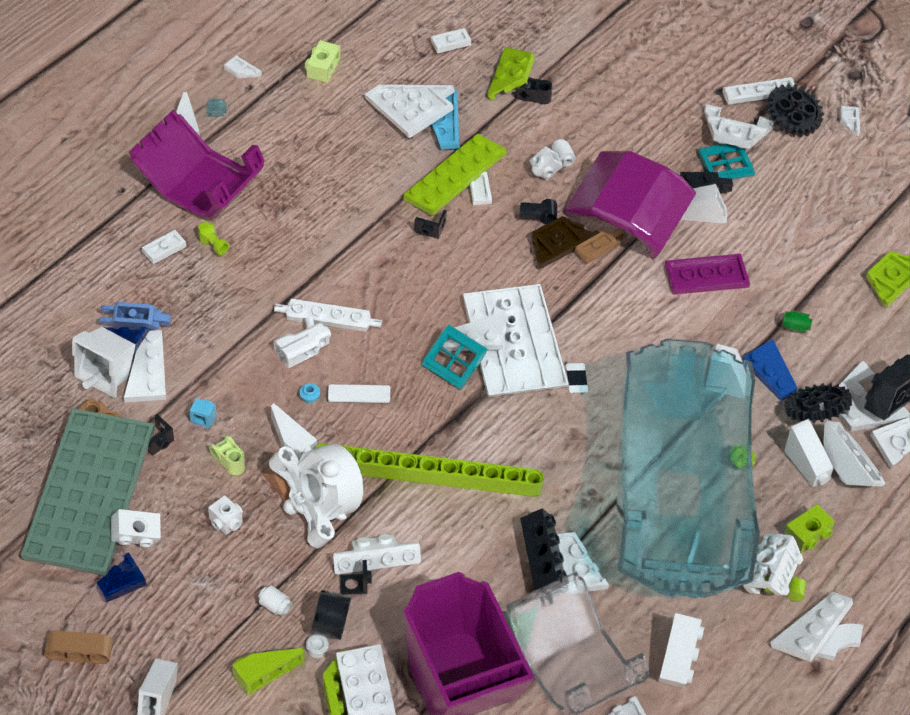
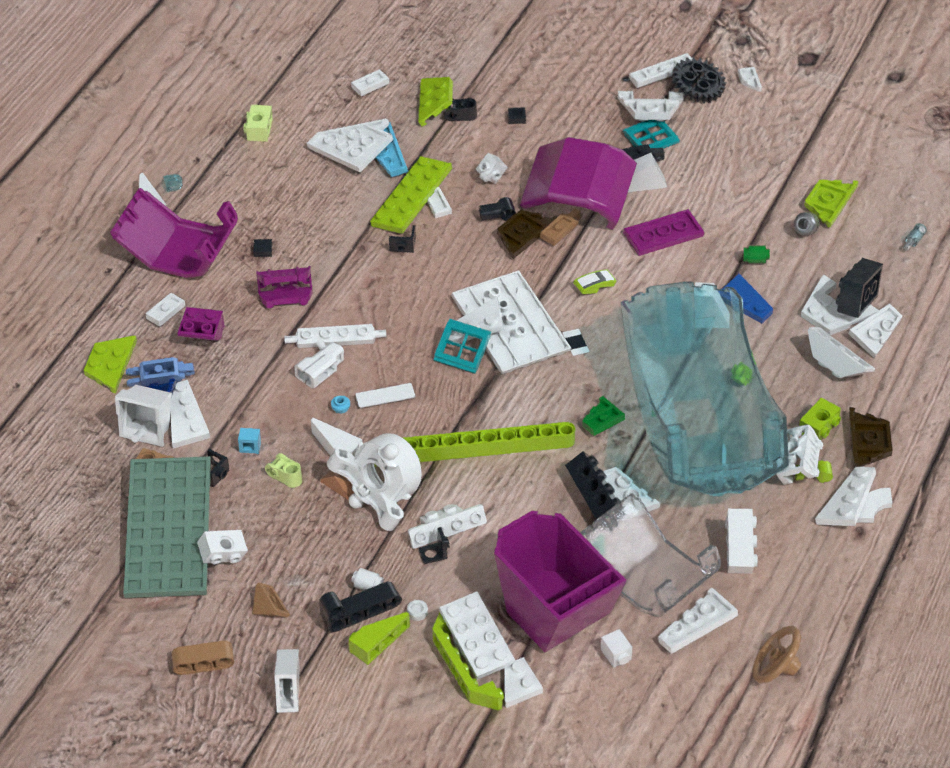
camera: 10 degrees left, 5 degrees down
clear blue wing [97,552,147,603] -> none
lime leg [198,222,230,255] -> none
white brick [208,496,243,535] -> none
white tile [224,56,262,78] -> none
black brick [311,590,351,640] -> none
white brick [552,139,576,167] -> none
black gear [784,383,852,423] -> none
white slope [784,419,833,488] -> none
none -> lime wing [84,335,137,393]
none -> magenta slope [177,307,225,340]
none -> medium nougat slope [252,582,290,618]
none -> black tile [253,239,273,257]
none -> magenta piece [256,266,313,308]
none -> black beam [319,581,402,632]
none -> black tile [508,107,526,124]
none -> slope [573,269,617,294]
none -> green wing [582,396,625,436]
none -> flat silver head [794,212,820,236]
none -> dark brown wing [848,407,893,469]

